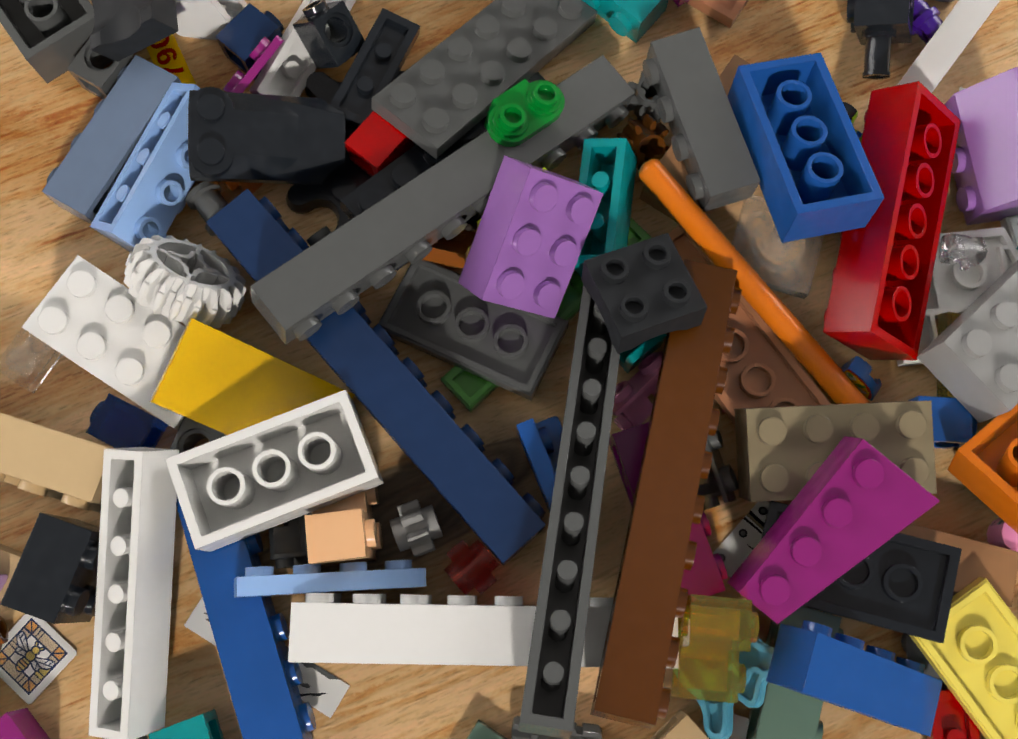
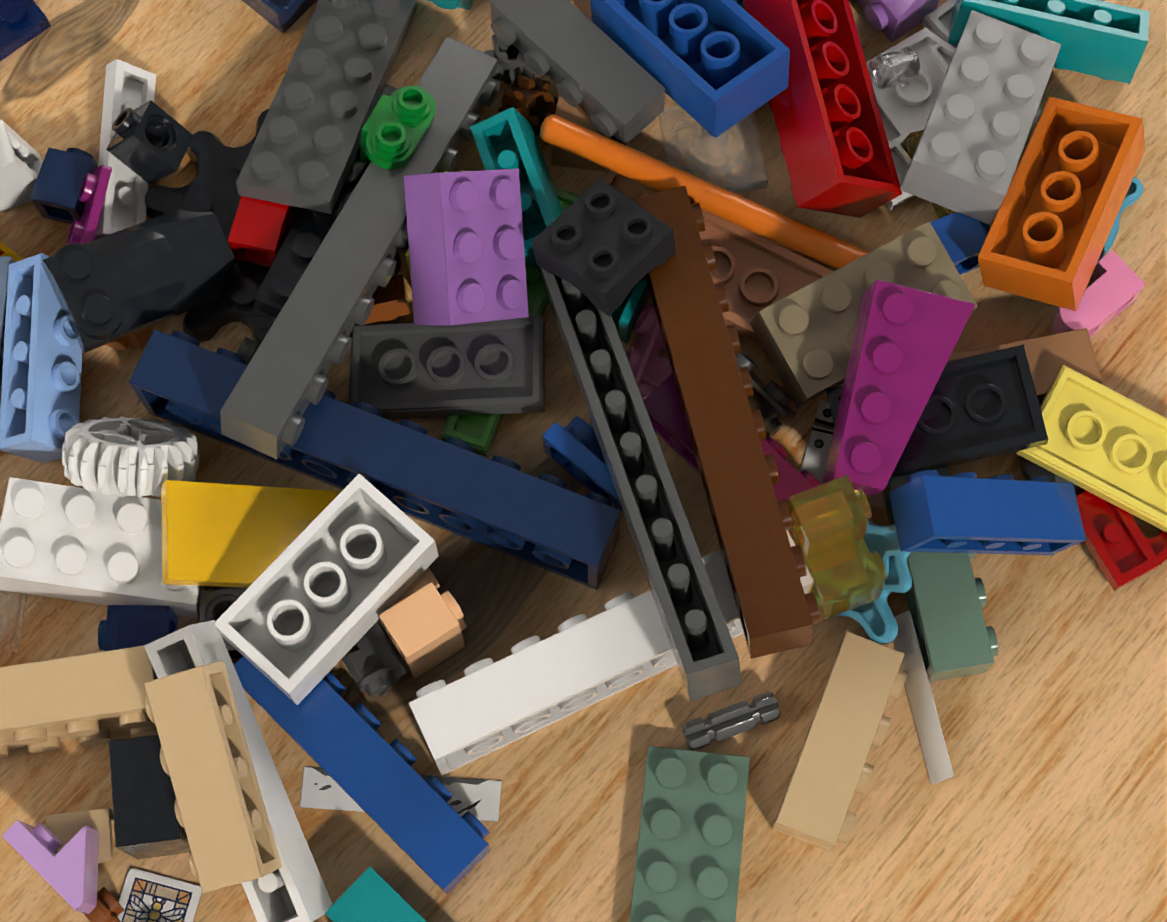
camera: 25 degrees left, 5 degrees down
dark grey bush [185,181,228,236] -> none
light blue plate [234,560,426,598] -> none
black plate [330,8,420,130] -> none
light grey gear [389,499,443,557] -> none
clear red gear [444,539,500,595] -> none
blue tile [841,356,882,401] -> none
none -> tan brick [144,660,282,893]

